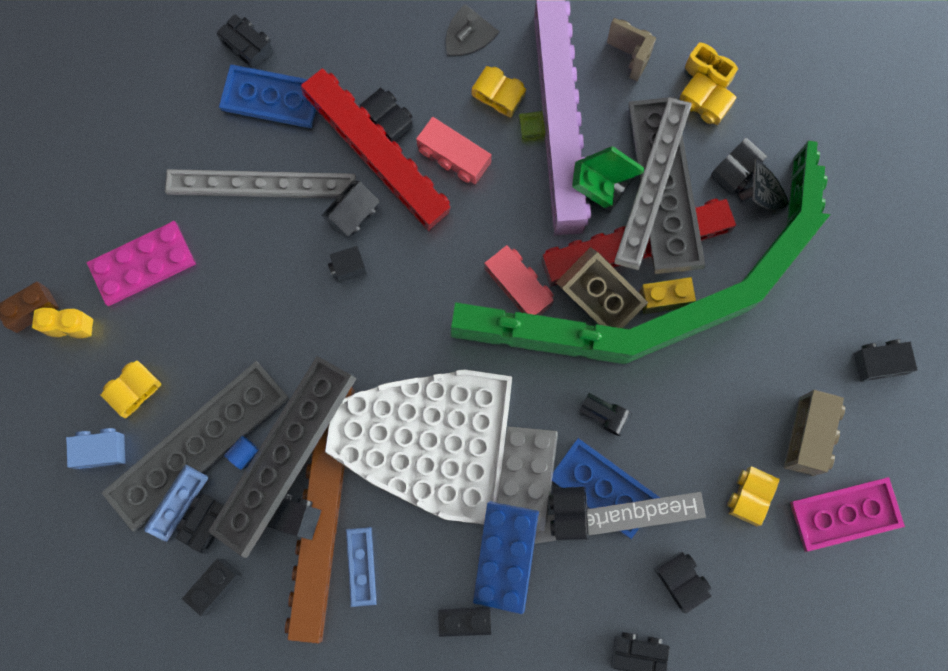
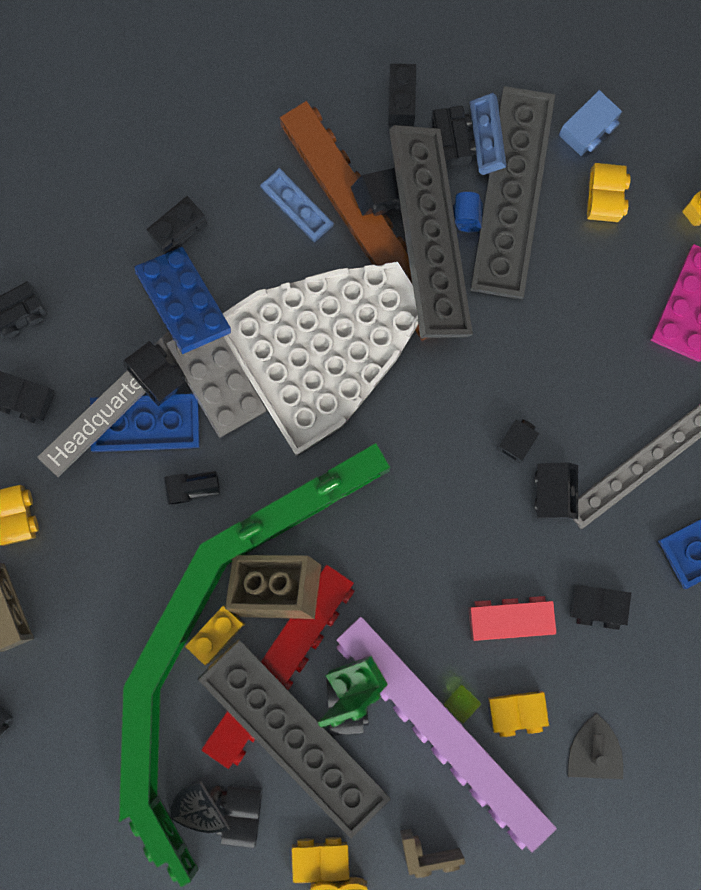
camera: 140 degrees right, 5 degrees up
red brick [301,68,451,231] -> none
coral brick [484,245,554,315] -> none
light grey tile [614,98,692,270] -> none

